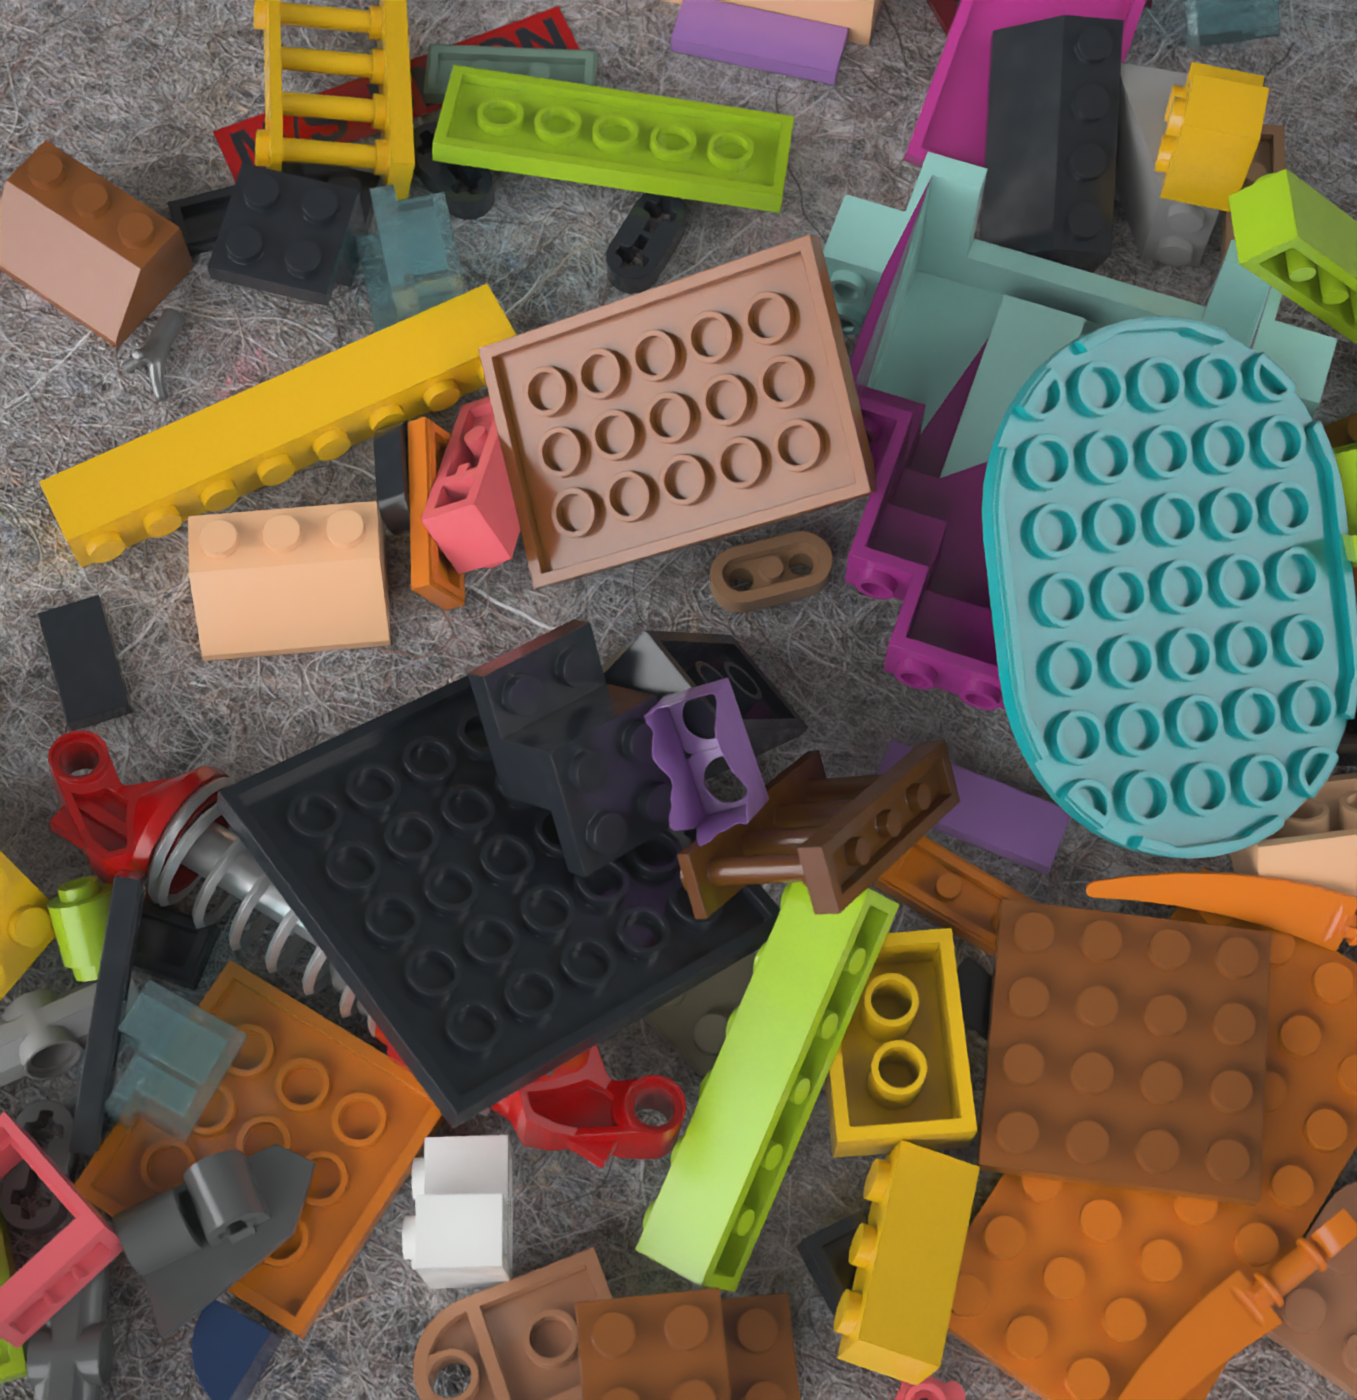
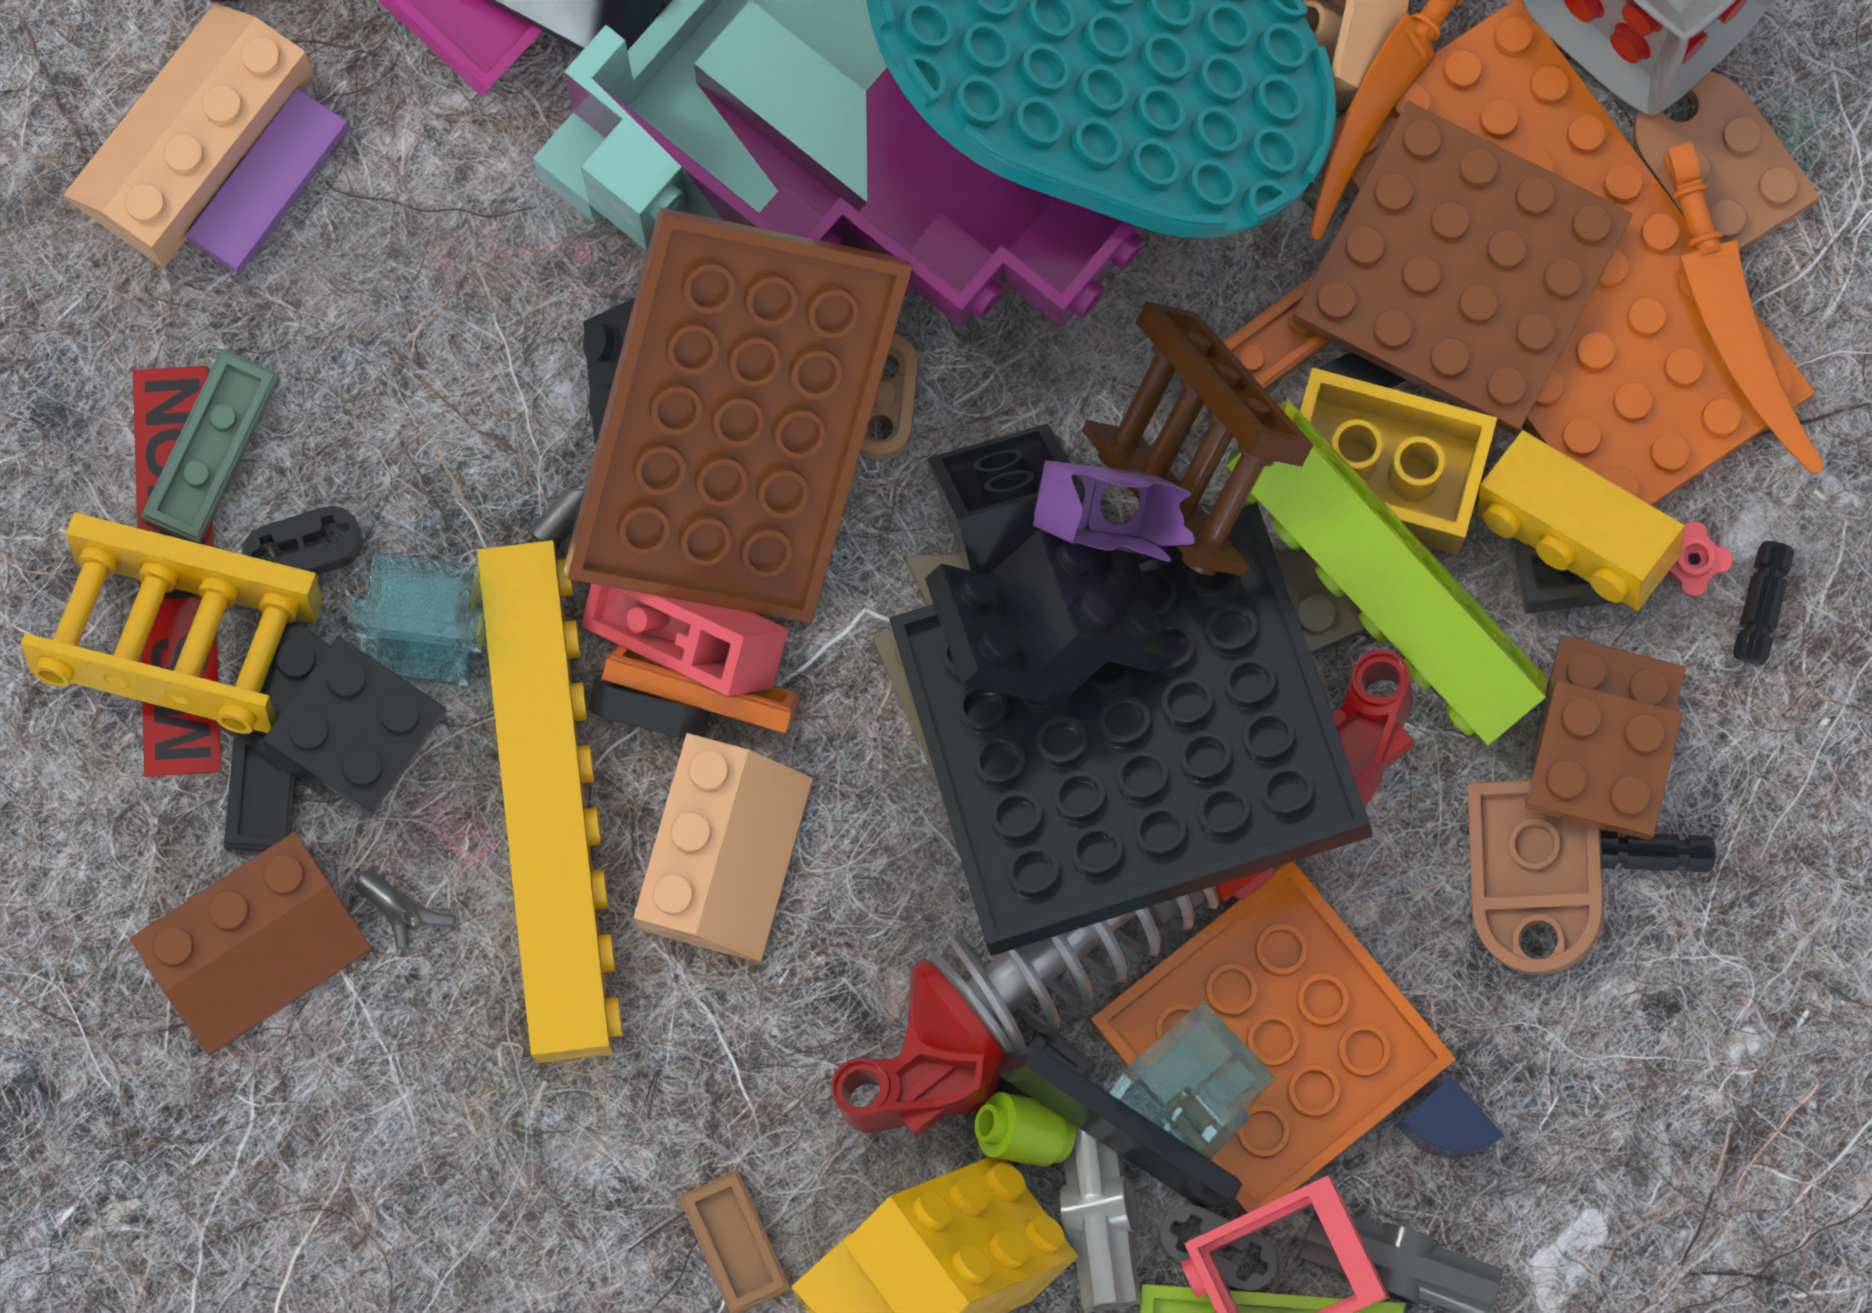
camera: 70 degrees left, 10 degrees up
black tile [38,595,134,731] -> none
dark grey panel [113,1144,316,1338] -> none
white brick [402,1135,513,1289] -> none
lime plate [432,65,794,213] -> none
black beam [606,193,686,294] -> none
medium lavender tile [877,740,1071,875] -> none

